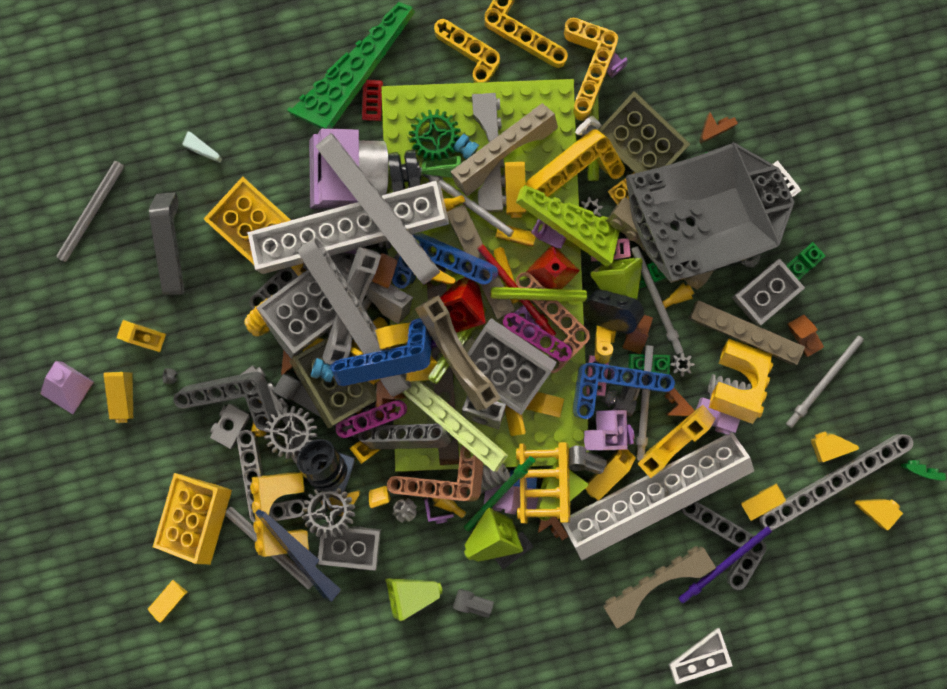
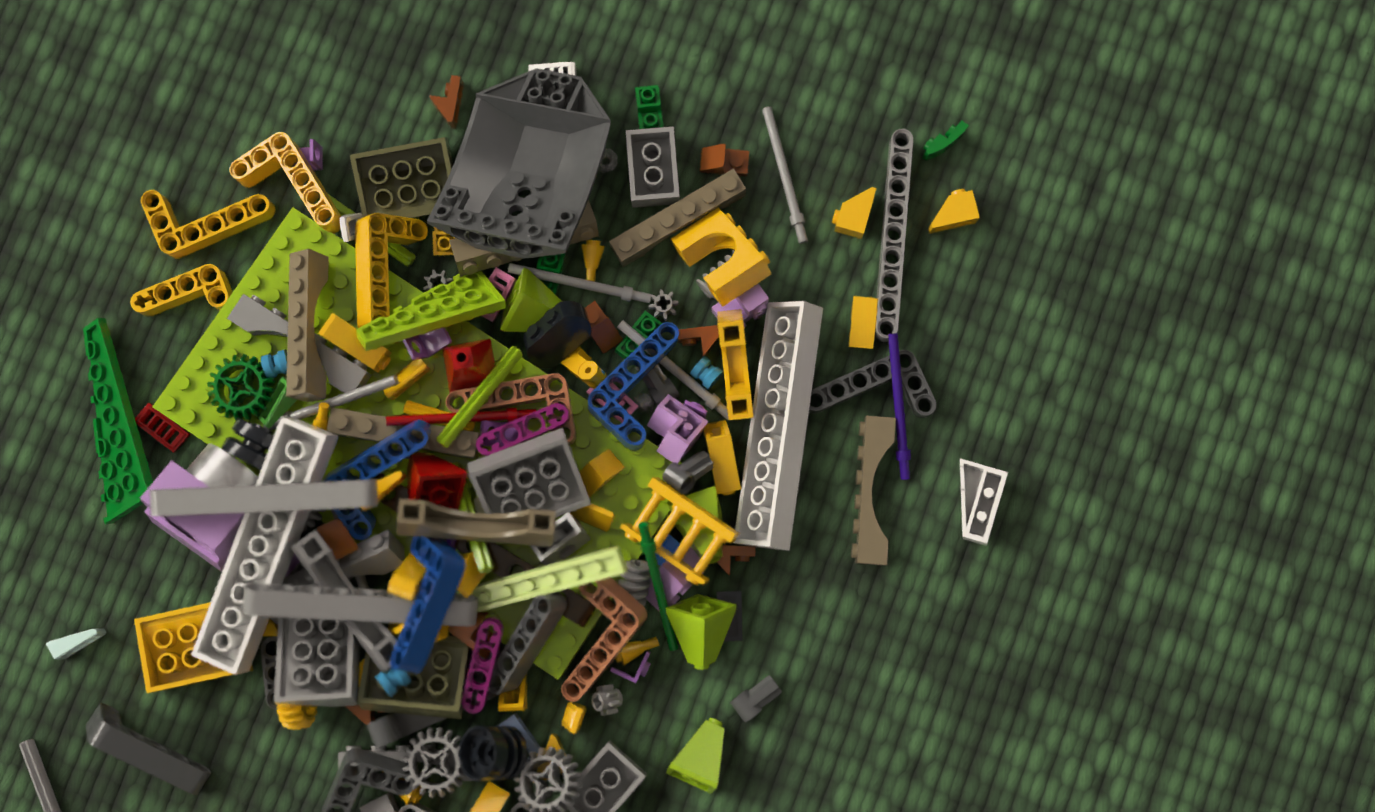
camera: 50 degrees left, 5 degrees down
none -> dark azure wheel [690,356,724,390]

